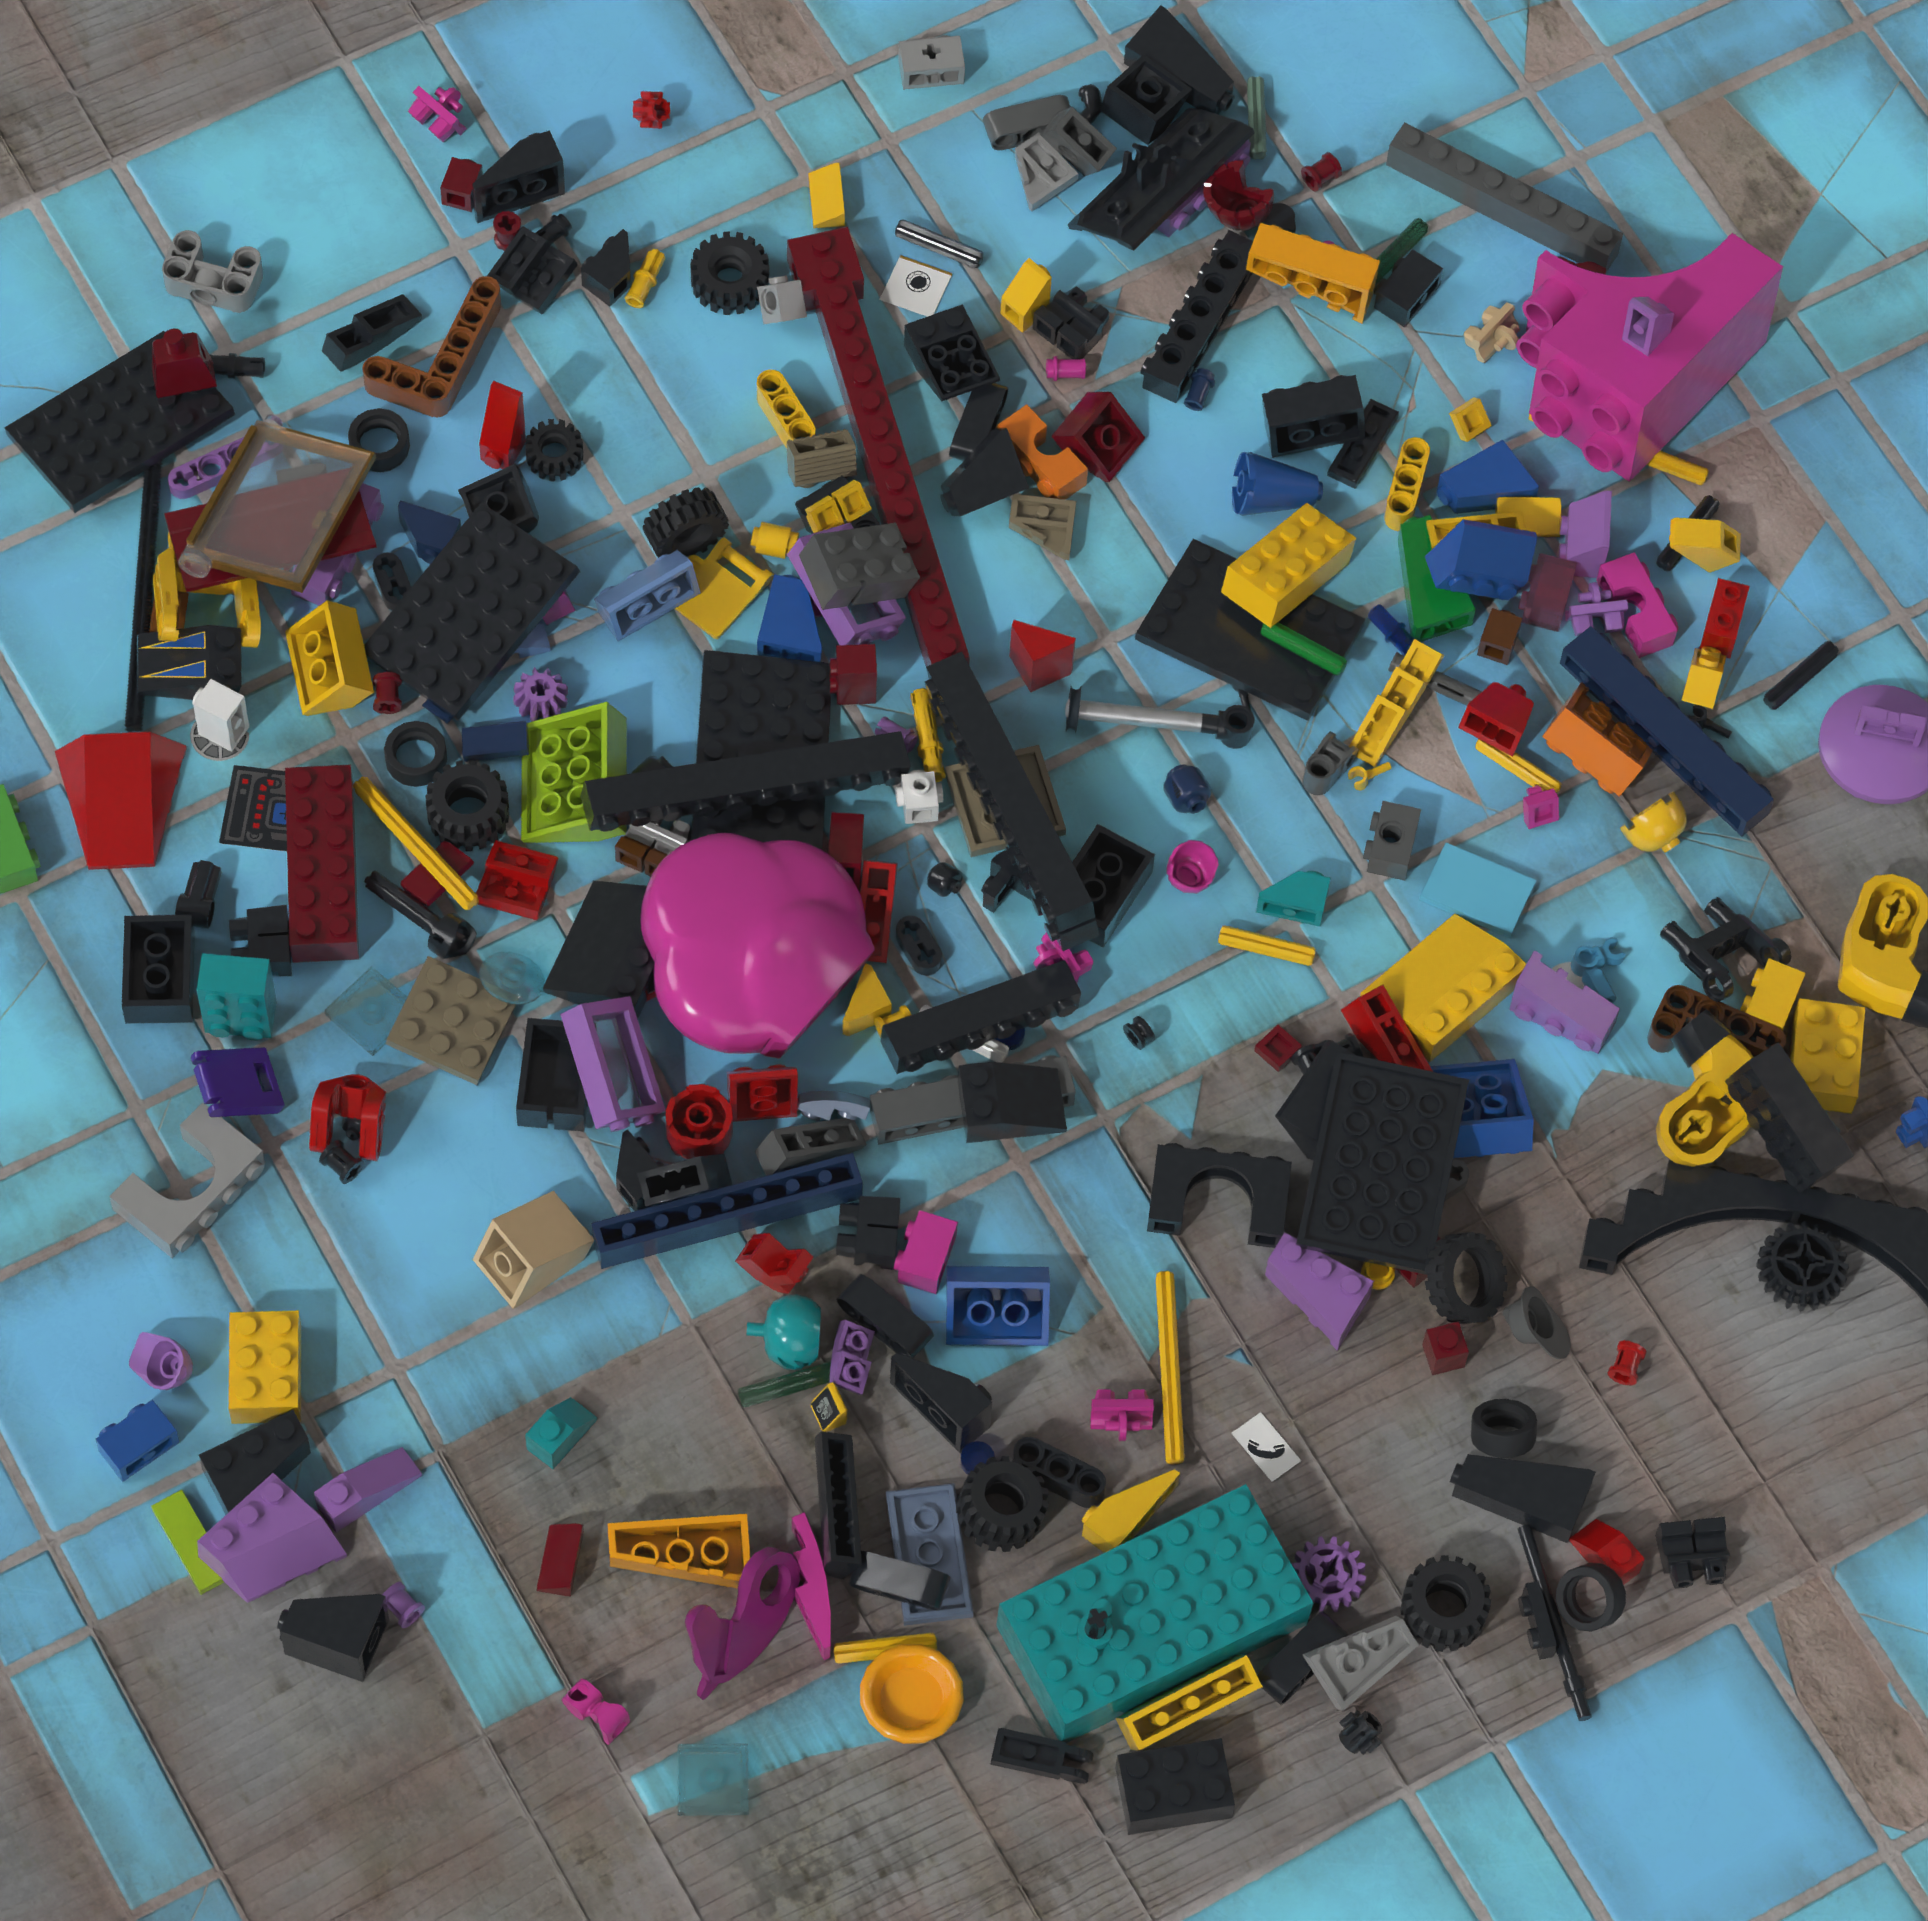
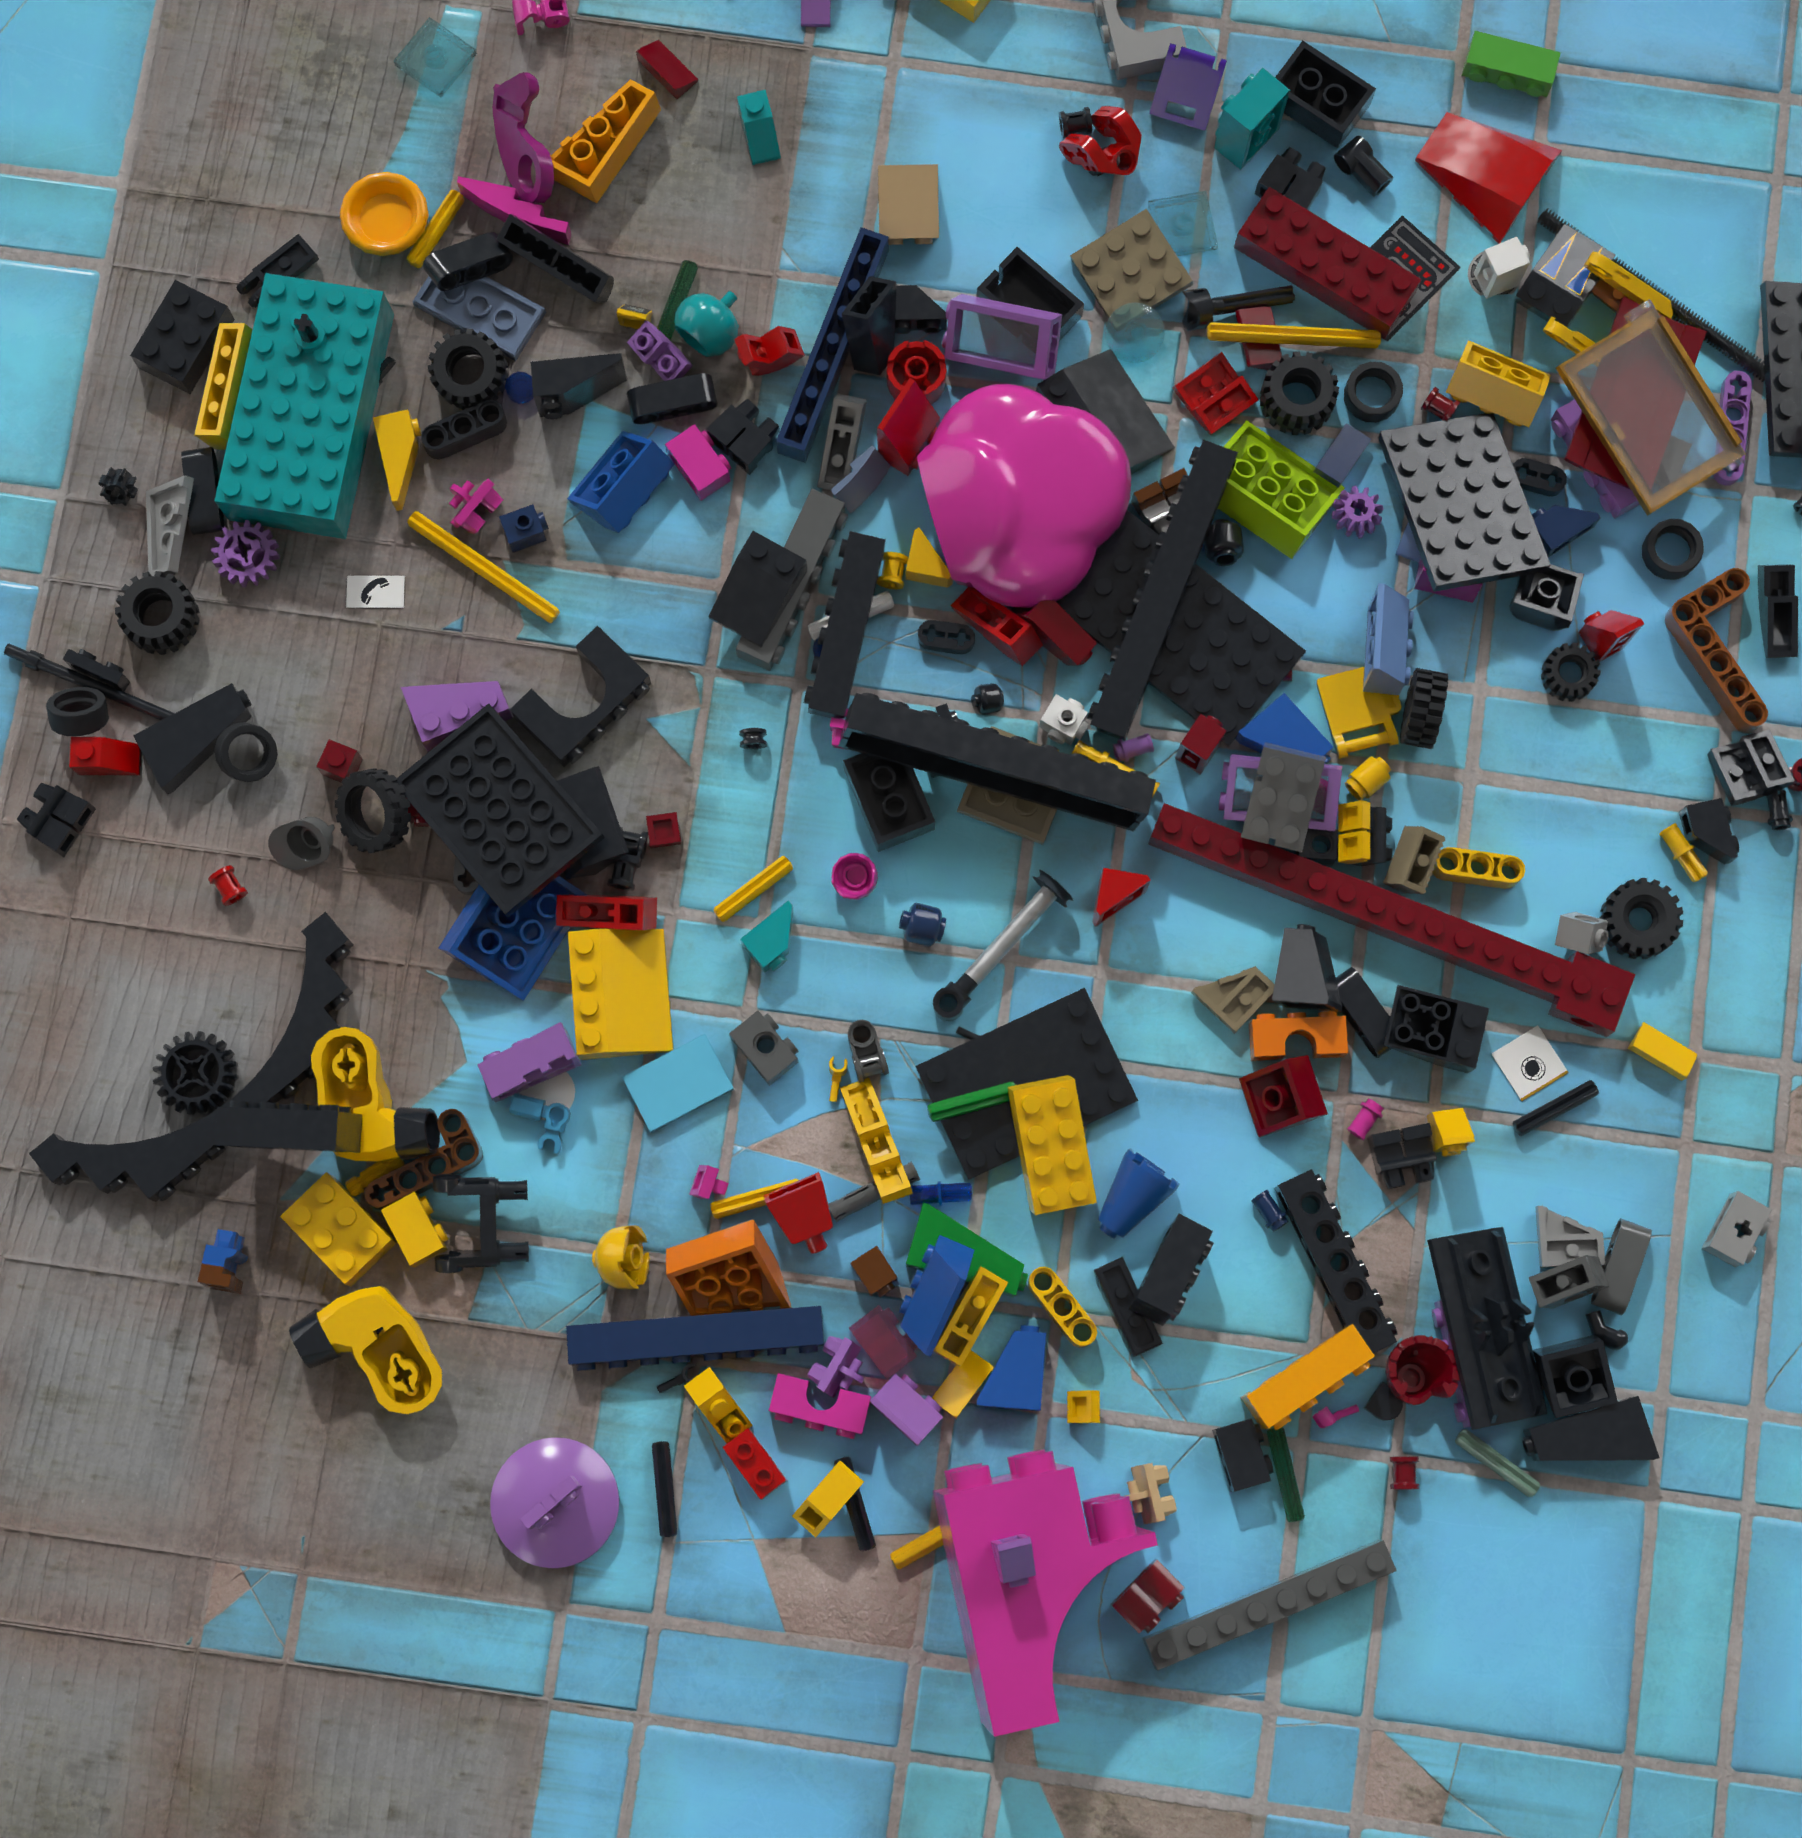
camera: 130 degrees right, 15 degrees up
none -> dark blue brick [499,504,549,553]

